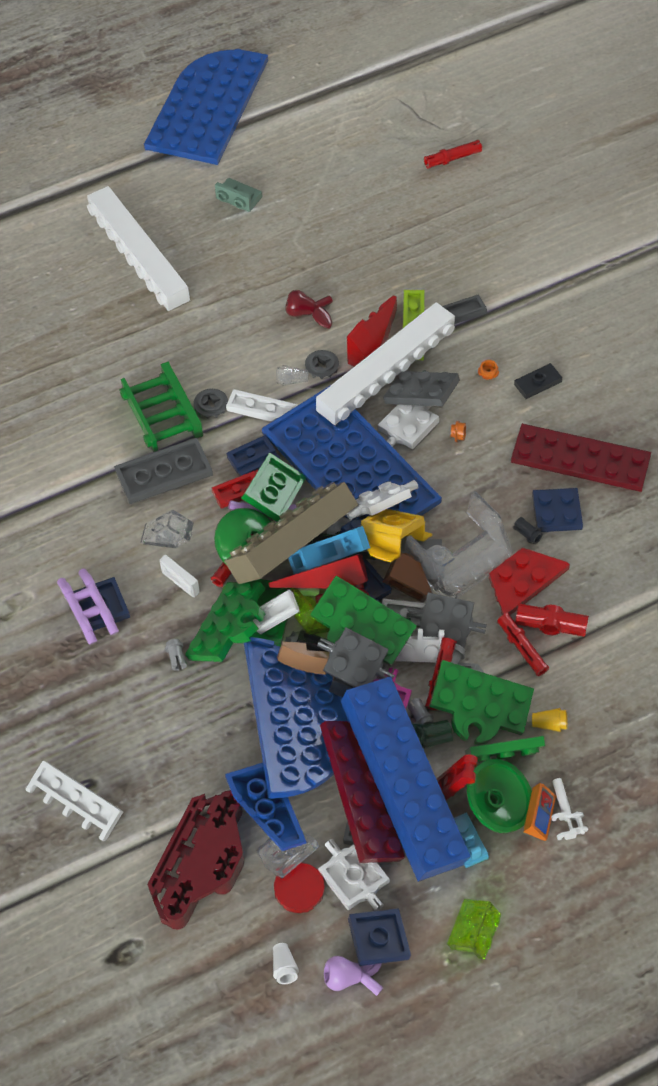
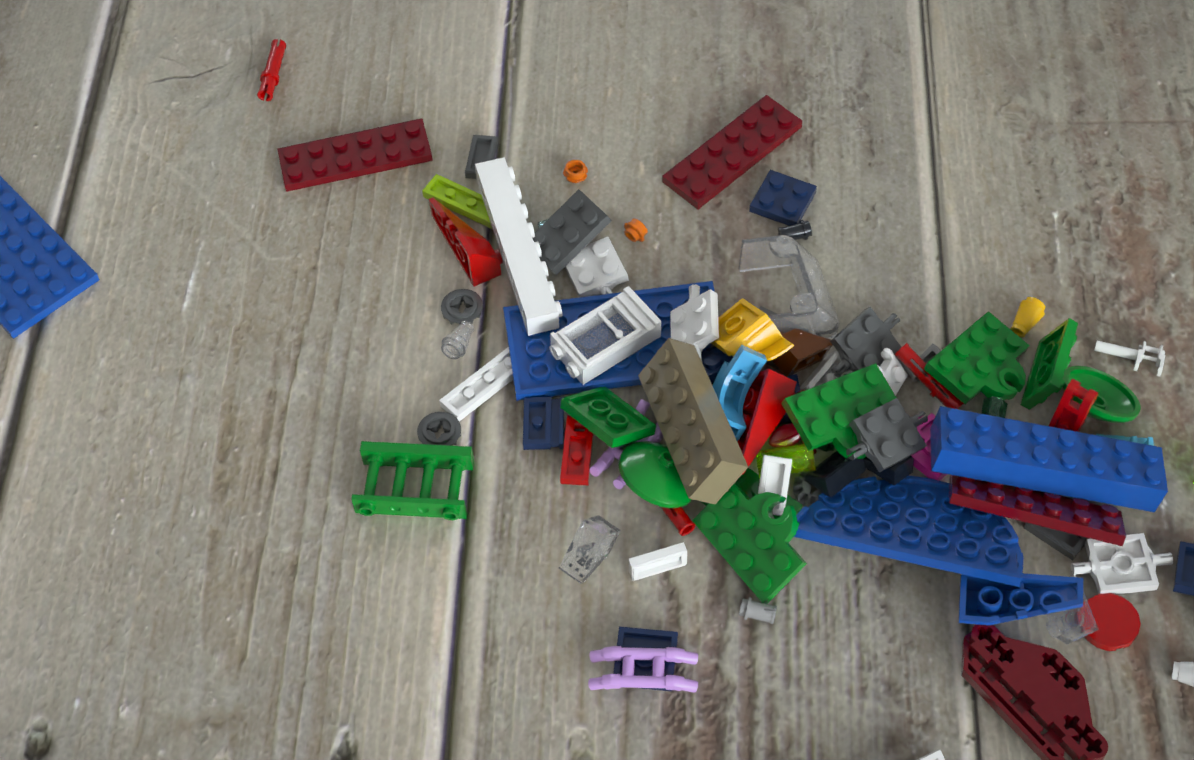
camera: 60 degrees left, 0 degrees up
white brick [87,186,190,311] -> none
dark grey plate [114,438,213,504] -> none
sand green bracket [215,177,262,212] -> none
medium nougat slope [277,641,330,675] -> none
dark red piece [285,290,333,329] -> none
red wing [489,547,570,615] -> none
red pin [497,613,549,676] -> none
black plate [514,363,563,399] -> none
red piece [515,603,589,637] -> none
slope [523,783,556,841] -> none
none -> dark red plate [277,118,433,192]
none -> white door [549,286,661,385]

